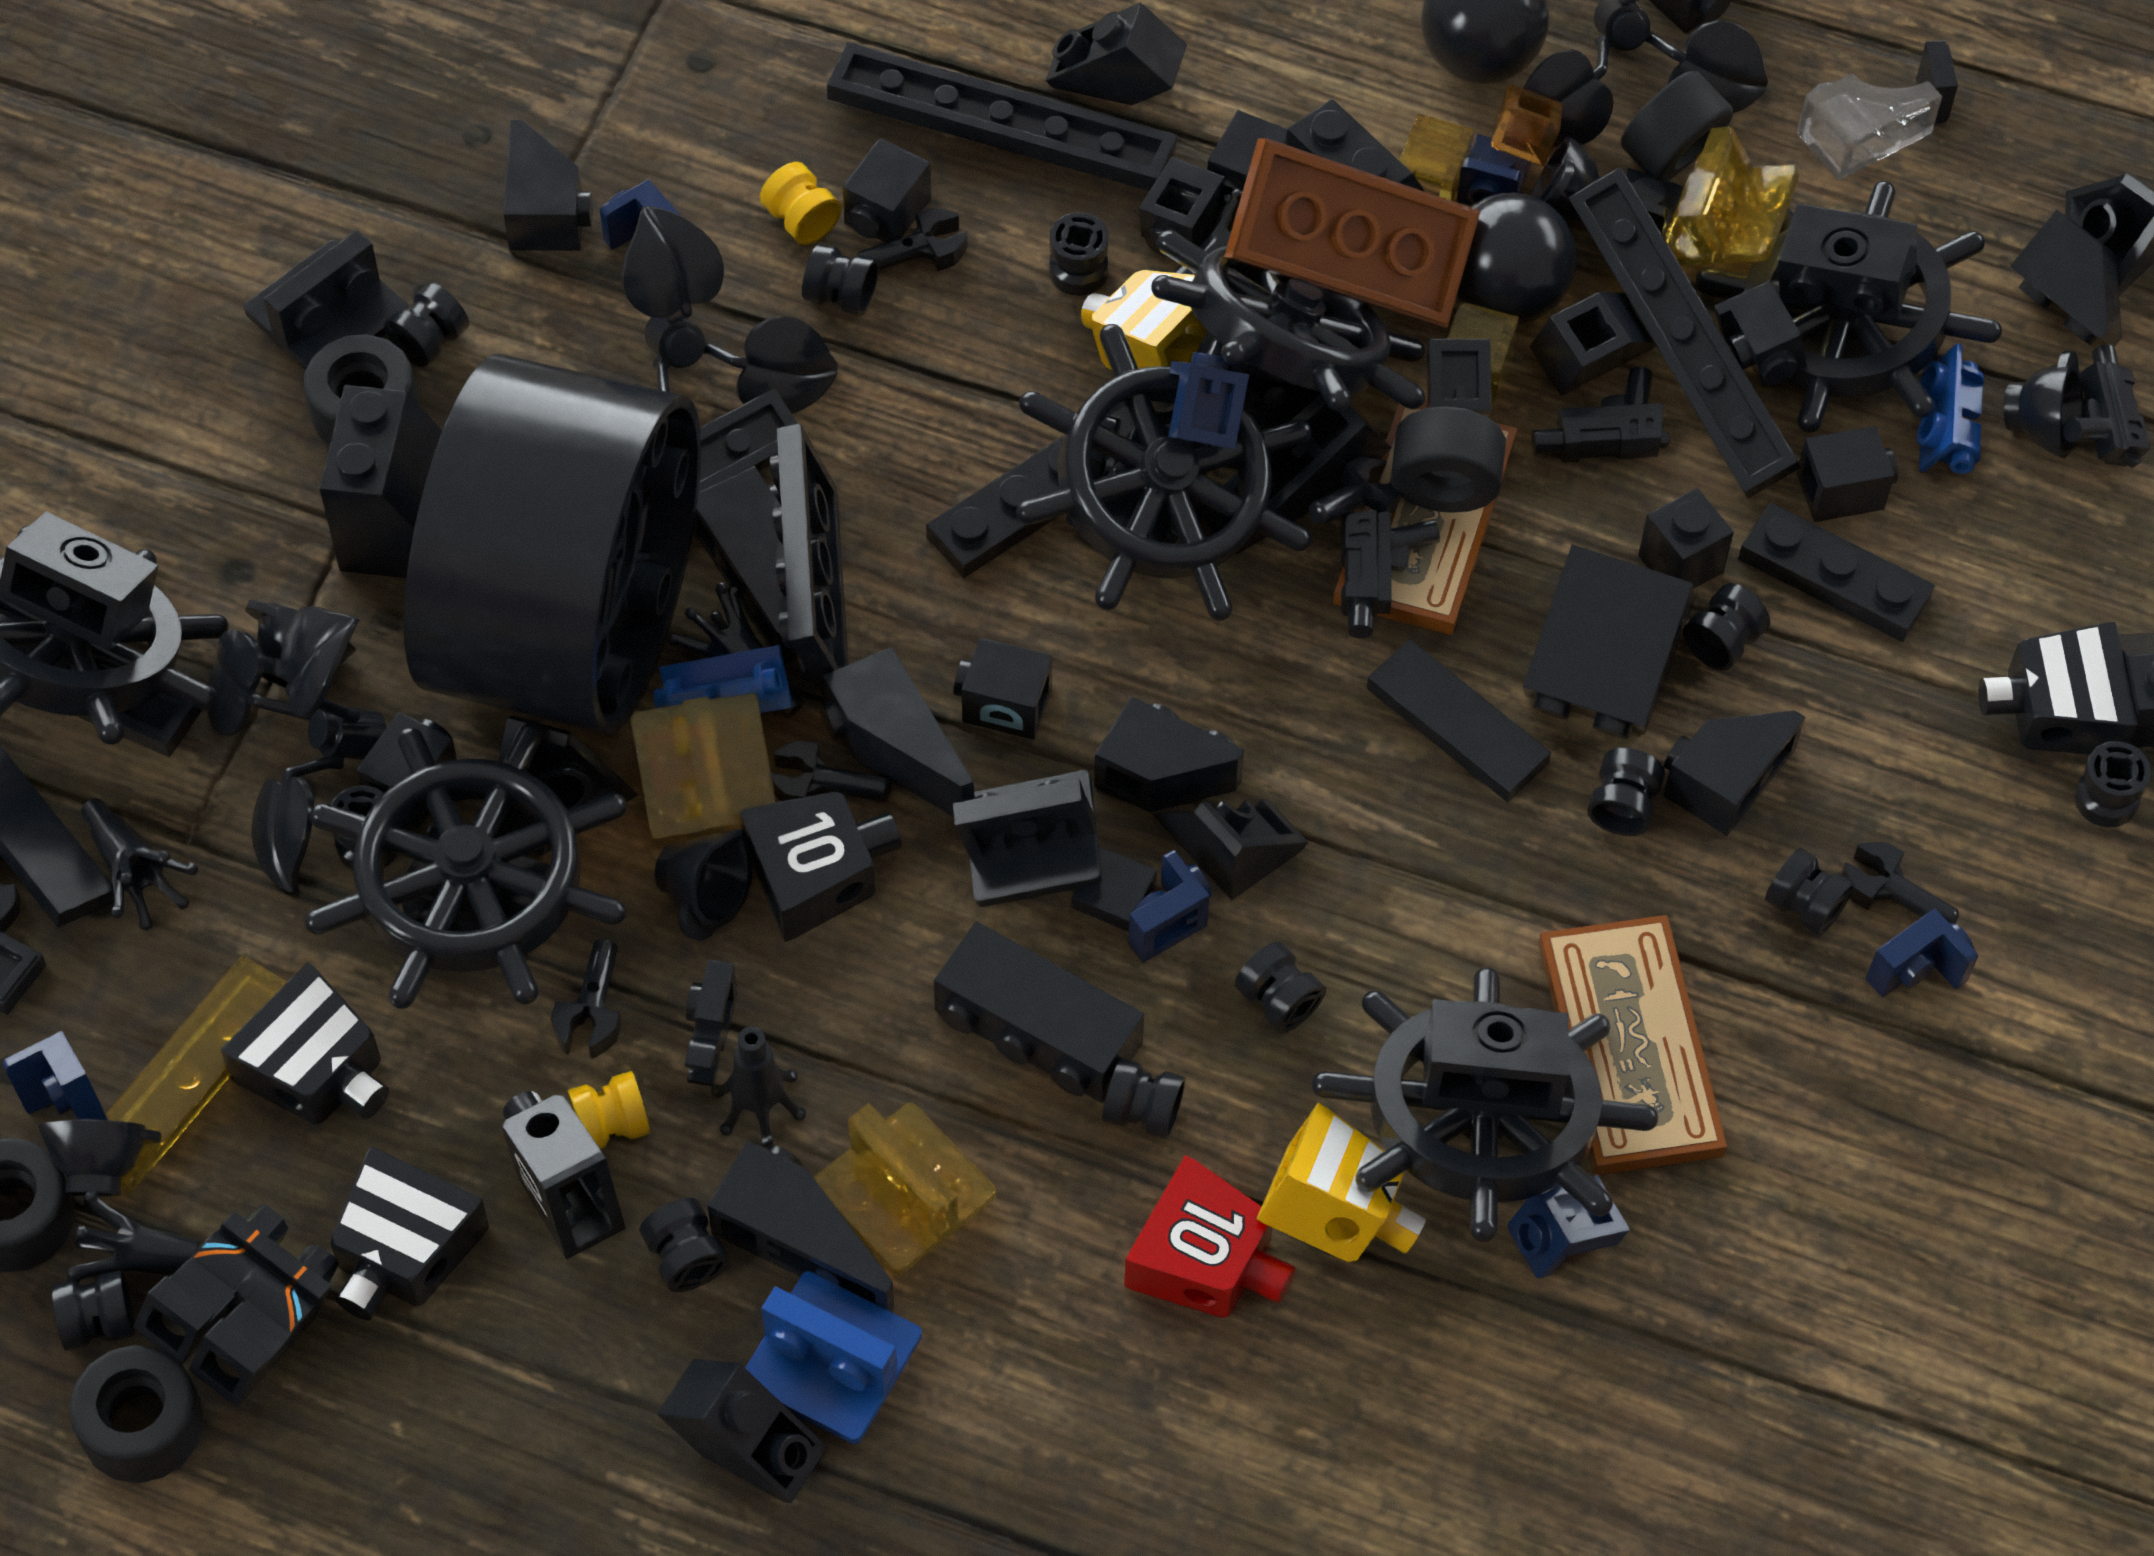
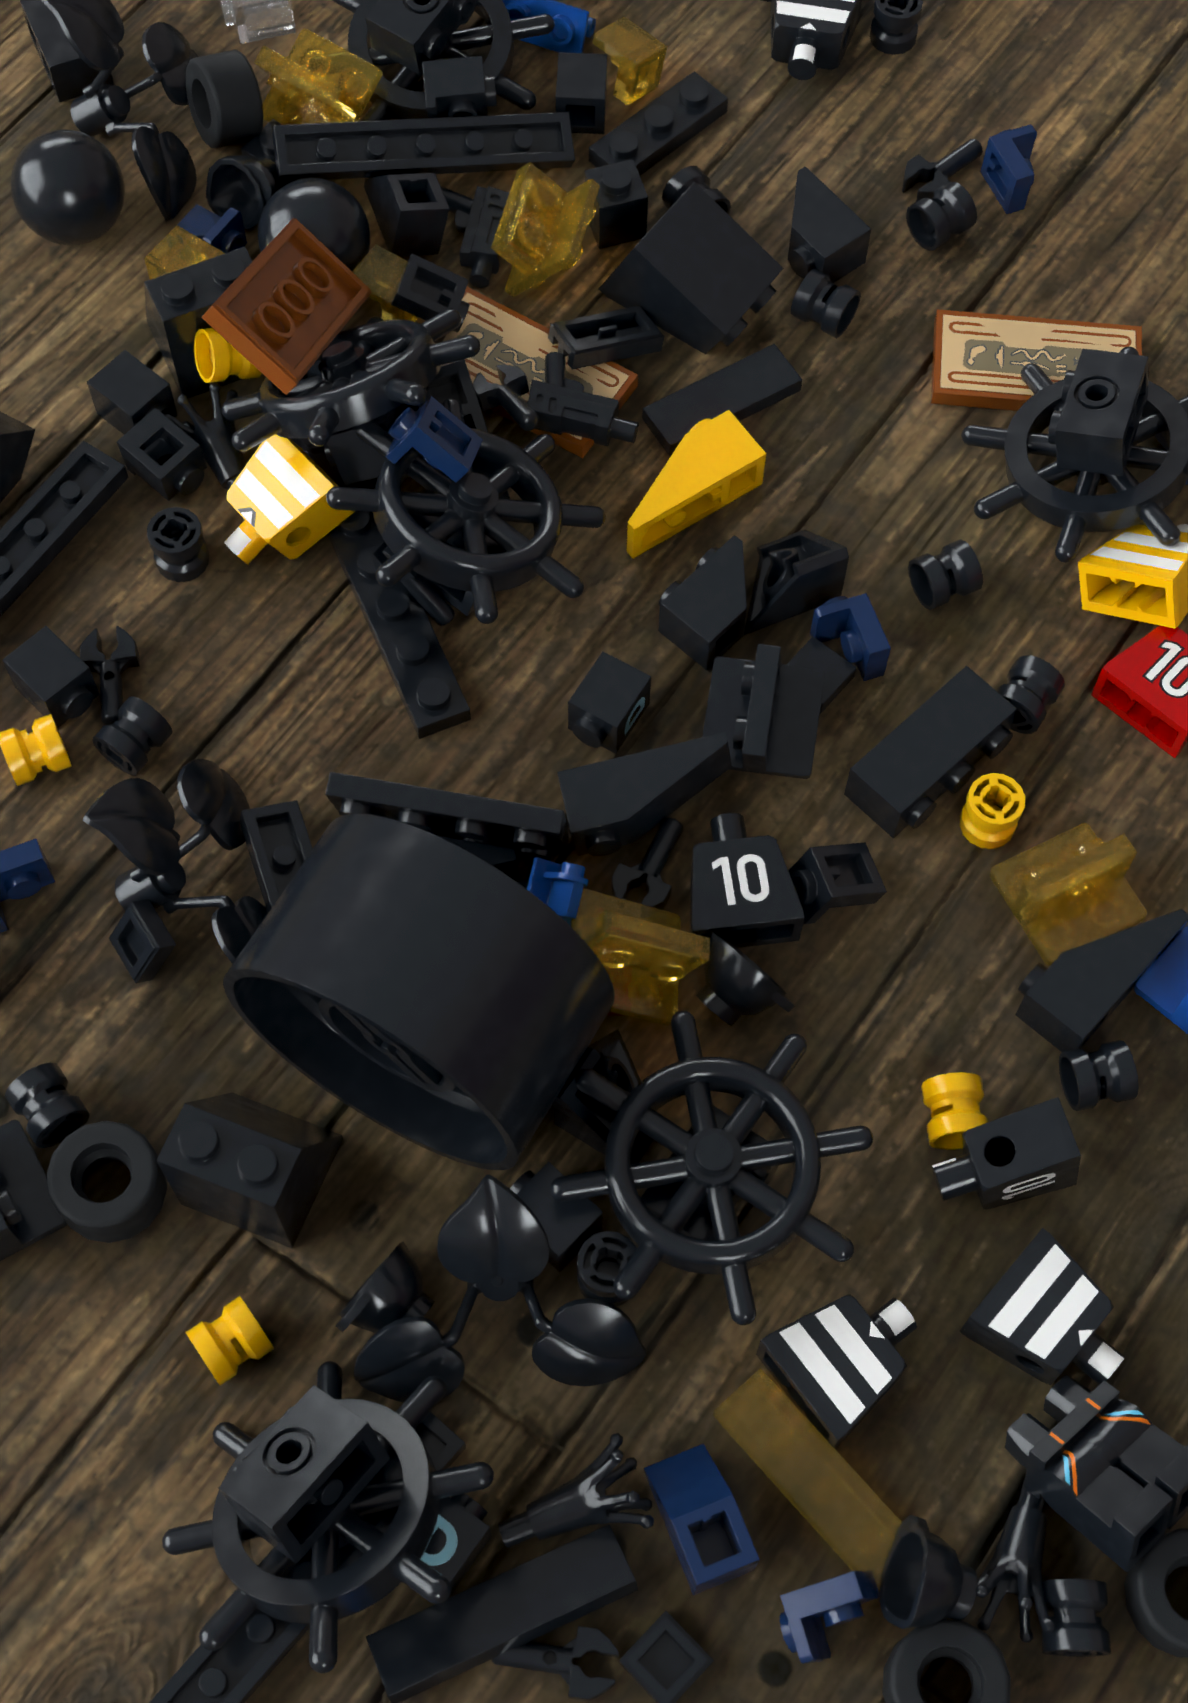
camera: 75 degrees left, 5 degrees up
black bar [551,939,621,1059] -> none
black plate [685,959,738,1087] -> none
black piece [711,1027,806,1147] -> none
black tyre [1390,406,1506,513] -> none
clear orange slope [1491,85,1563,166] -> none
none -> black tile [109,899,176,984]
none -> yellow wheel [185,1296,274,1386]
none -> black brick [421,1493,492,1598]
none -> clear yellow bracket [491,162,600,297]
none -> black tile [548,306,664,370]
none -> clear yellow panel [593,17,668,105]
none -> yellow slope [627,410,766,559]
none -> dark blue slope [643,1444,760,1596]
none -> black bracket [788,842,887,924]
none -> yellow wheel [959,773,1025,849]

